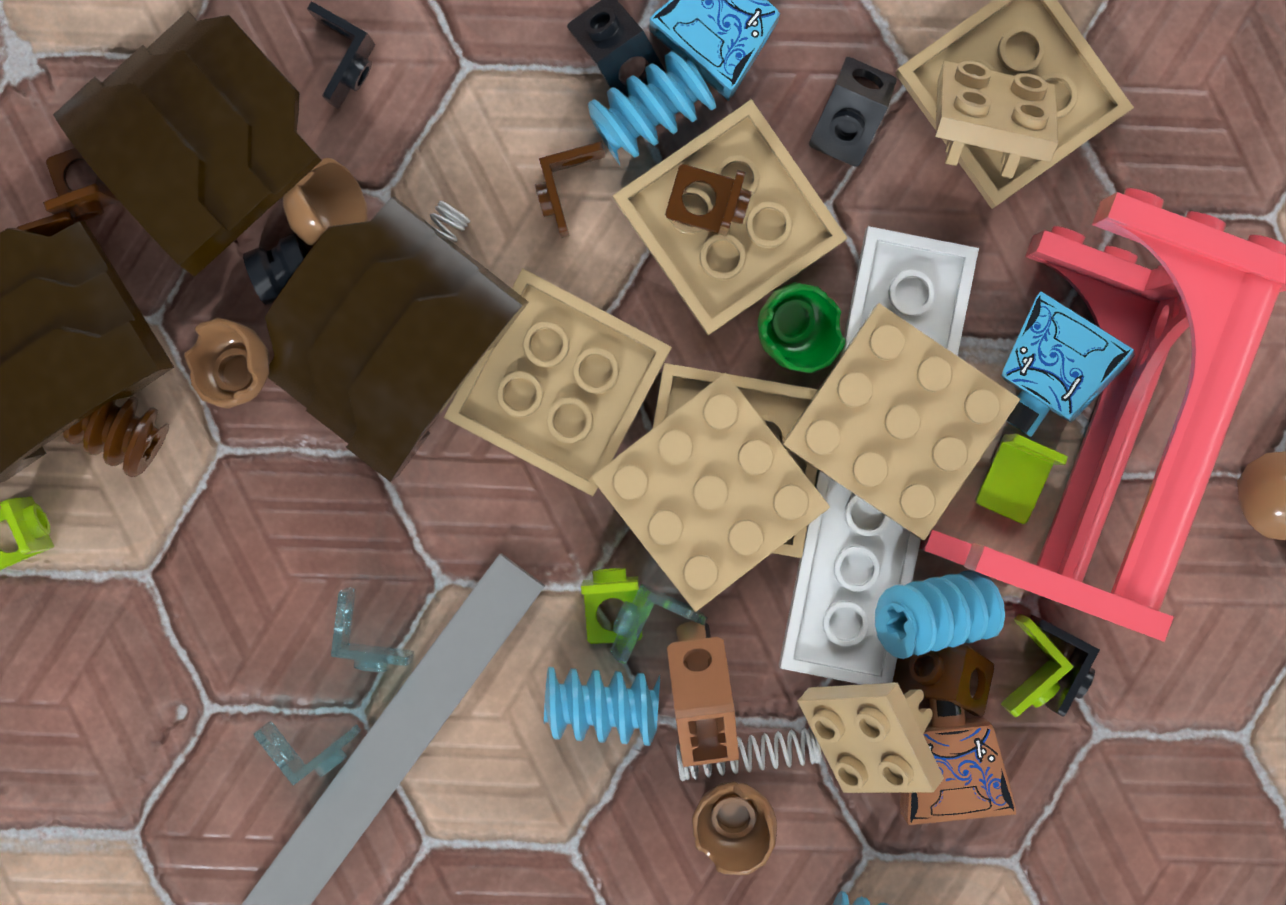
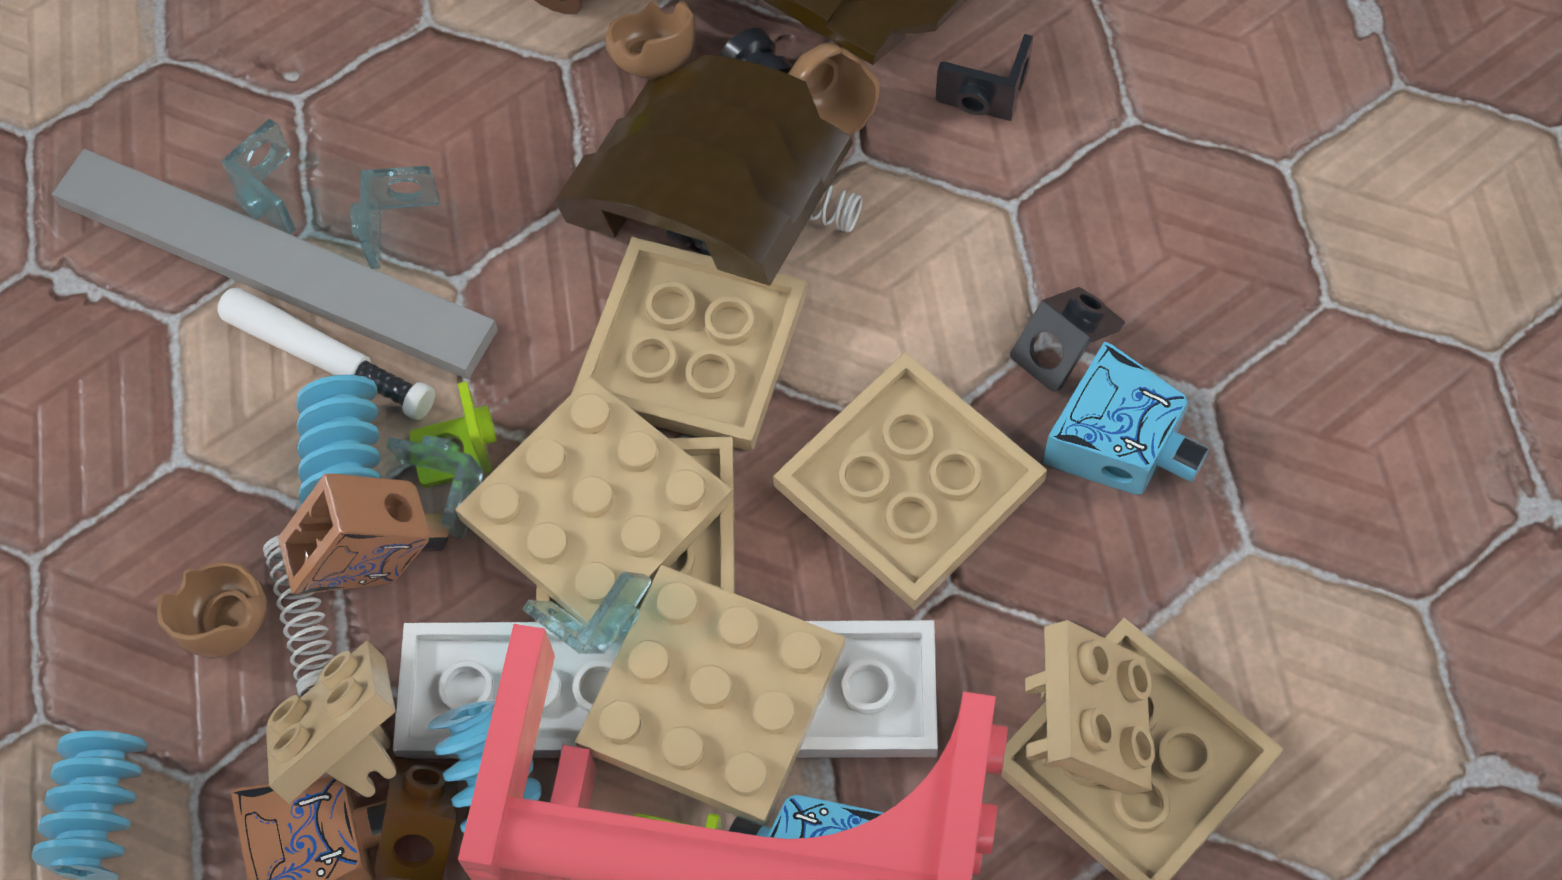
camera: 85 degrees right, 25 degrees down
reddish brown bracket [535,141,605,238] -> none
medium azure piece [588,51,716,166] -> none
reddish brown bracket [665,164,752,236] -> none
green hair [757,283,846,373] -> none
black bracket [809,57,897,167] -> none
none -> white piece [217,287,435,420]
none -> clear light blue bracket [522,572,652,654]

